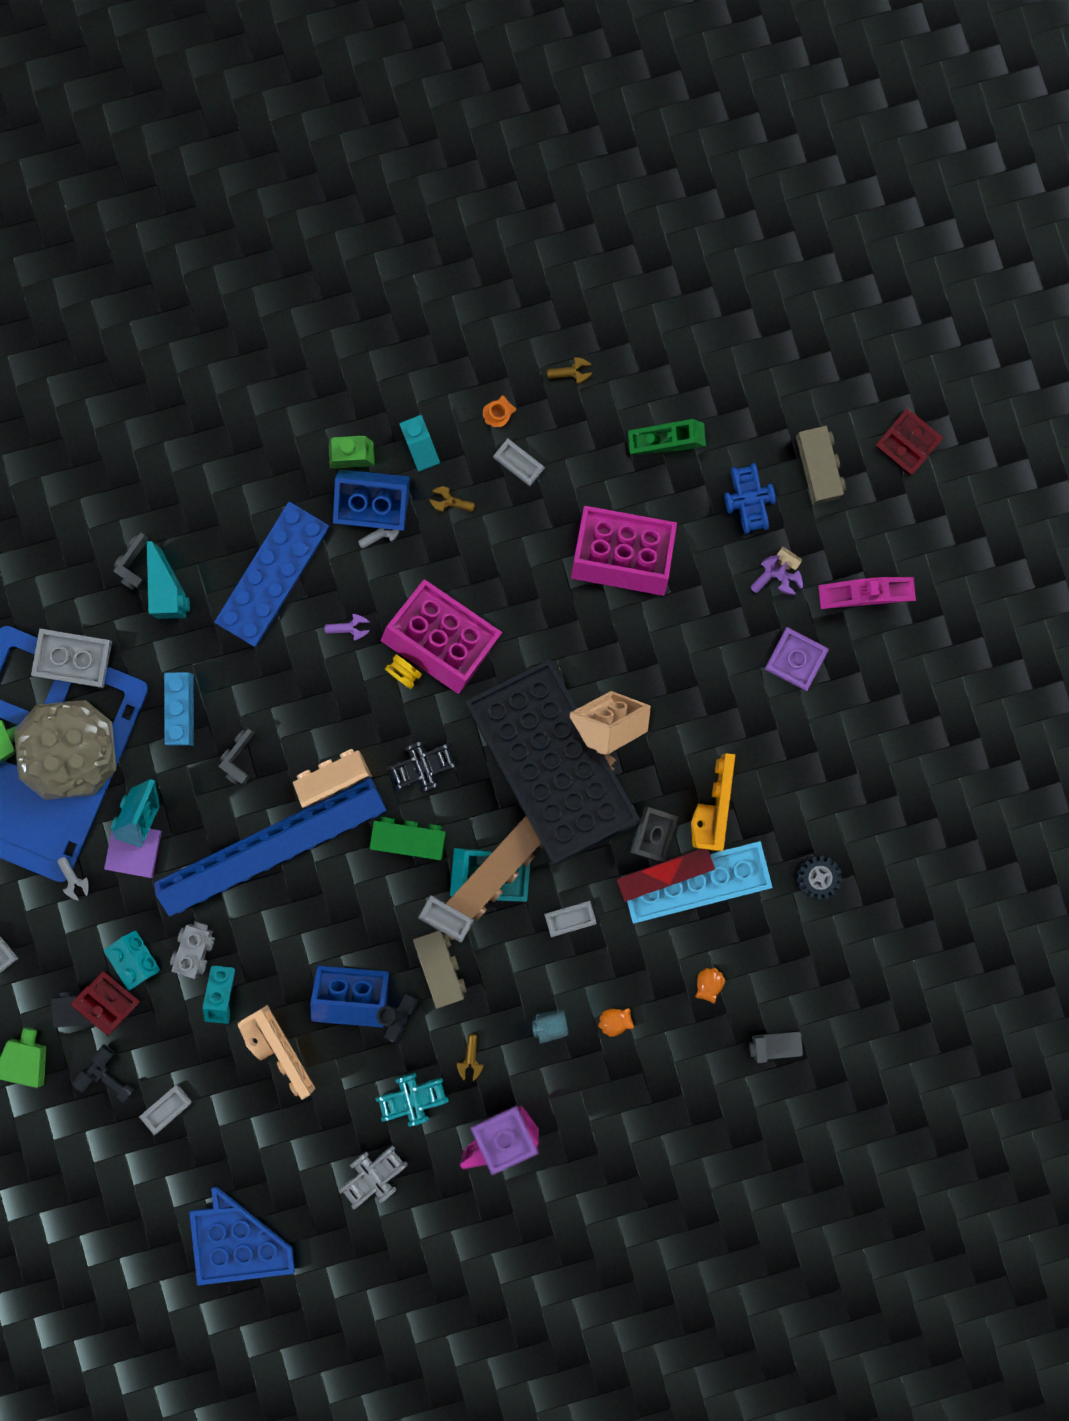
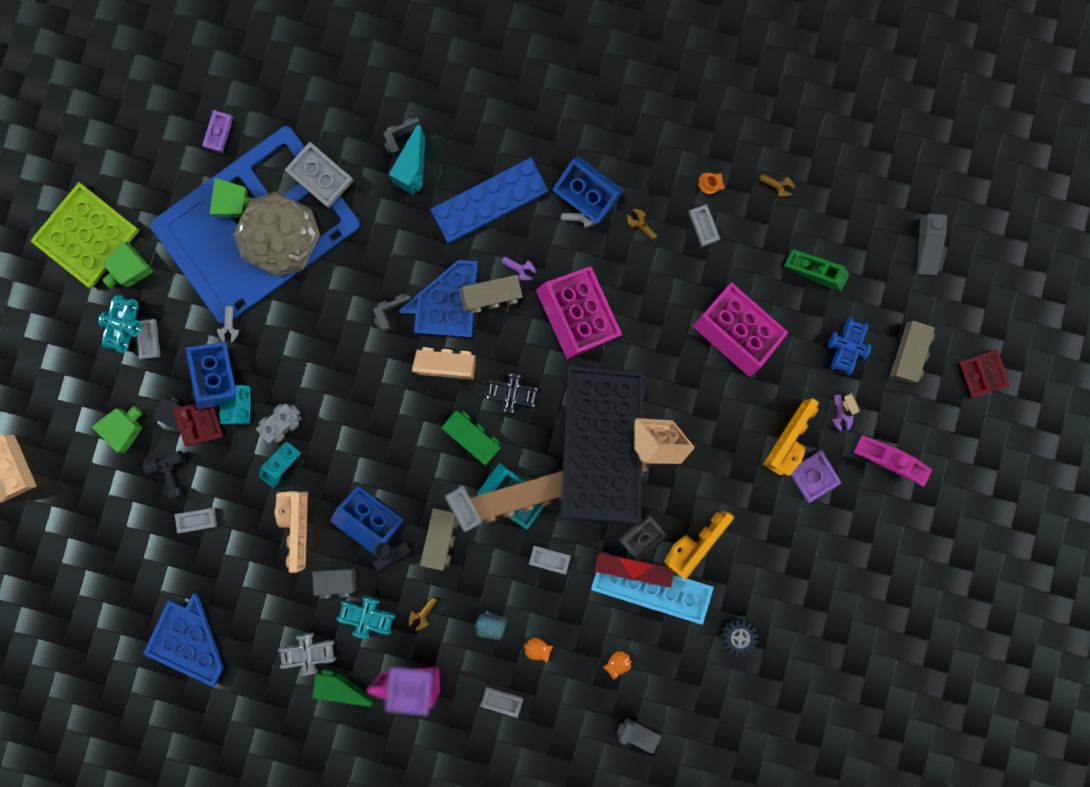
camera: 35 degrees right, 0 degrees up
medium lavender tile [104,829,162,878] -> none
teal slope [111,779,160,848] -> none
blue brick [154,777,386,917] -> none
dark azure brick [164,672,194,746] -> none
bright green torso [329,436,375,469] -> none
yellow wheel [385,654,422,690] -> none
teal slope [399,415,440,472] -> none
medium lavender bar [751,555,787,593] -> none
none -> blue slope [186,342,237,409]
none -> green slope [312,669,374,707]
none -> dark grey brick [313,568,356,598]
none -> blue wing [400,260,478,338]
none -> dark tan brick [459,275,523,314]
none -> light grey tile [480,686,523,718]
none -> light orange plate [763,398,819,476]
none -> dark grey slope [917,214,947,276]

